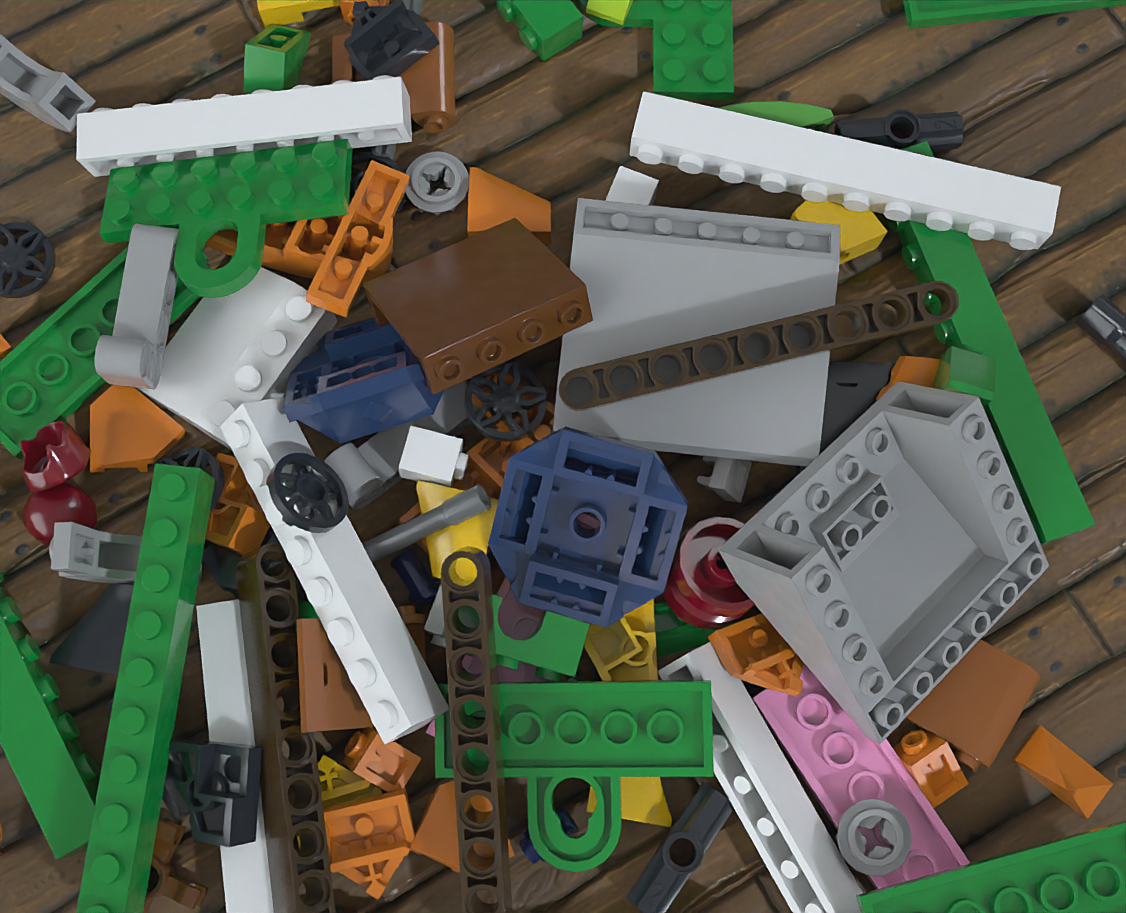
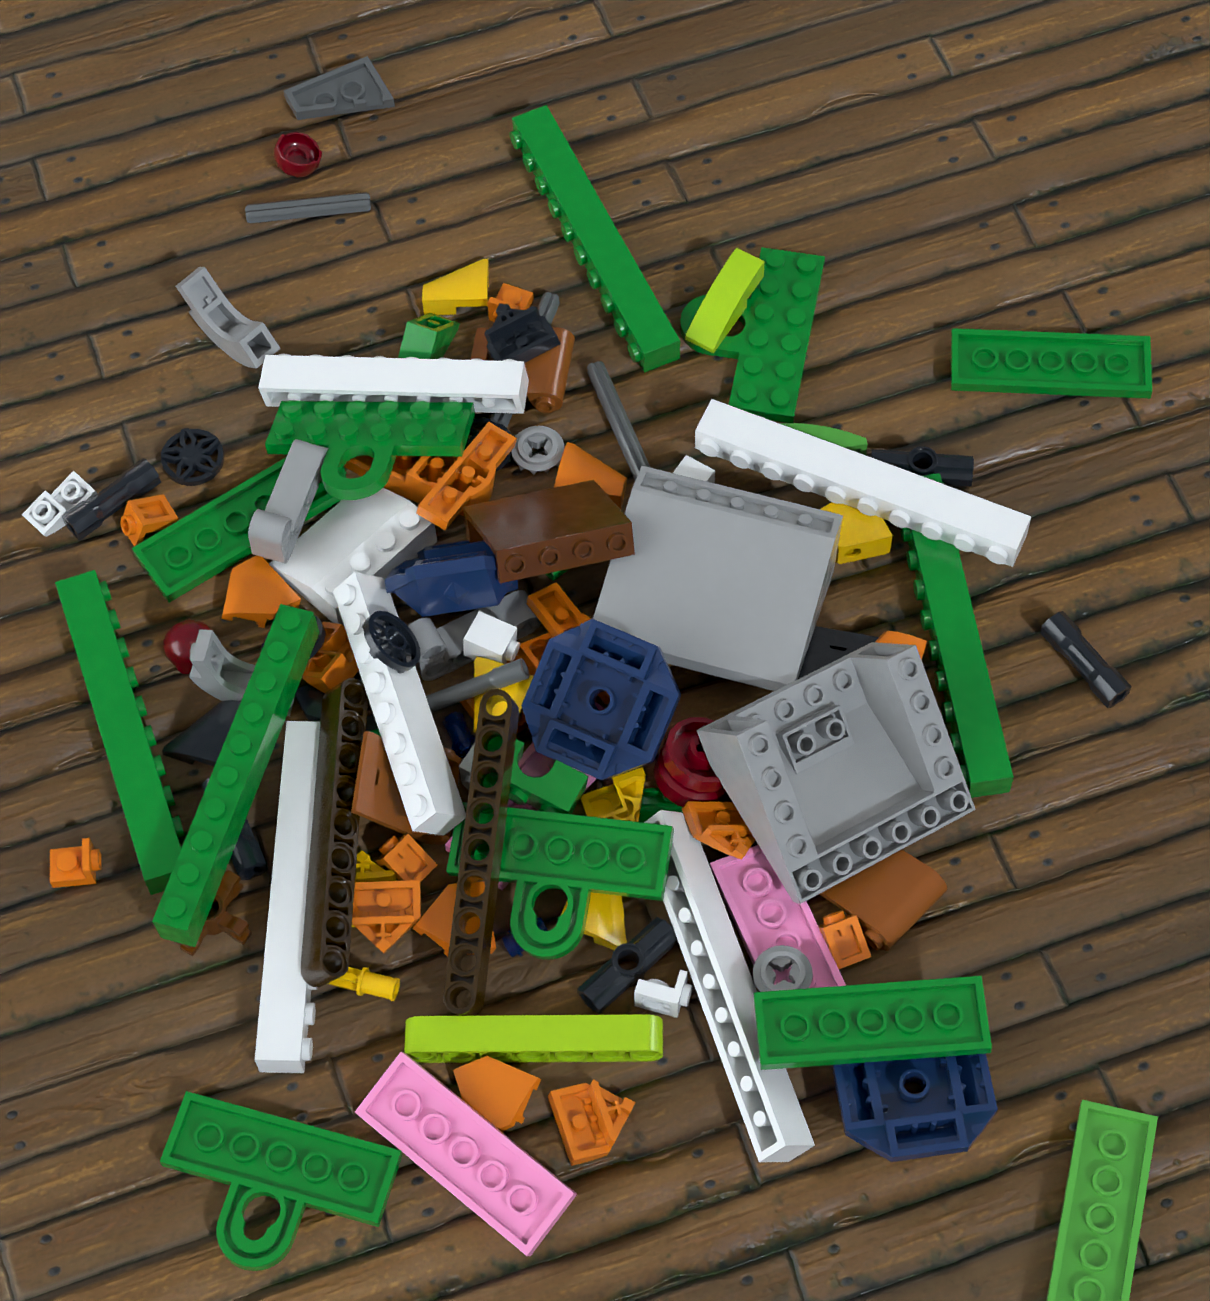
camera: 15 degrees right, 15 degrees down
dark red hair [20,421,91,492] -> none
black slope [169,739,262,848] -> none
black wheel [464,361,547,442] -> none
dark brown beam [559,281,959,411] -> none
white tile [697,456,752,503] -> none
green slope [932,344,995,407] -> none
orange slope [1012,725,1113,819] -> none
none -> dark grey axle [587,361,651,480]
none -> white bracket [634,970,693,1018]

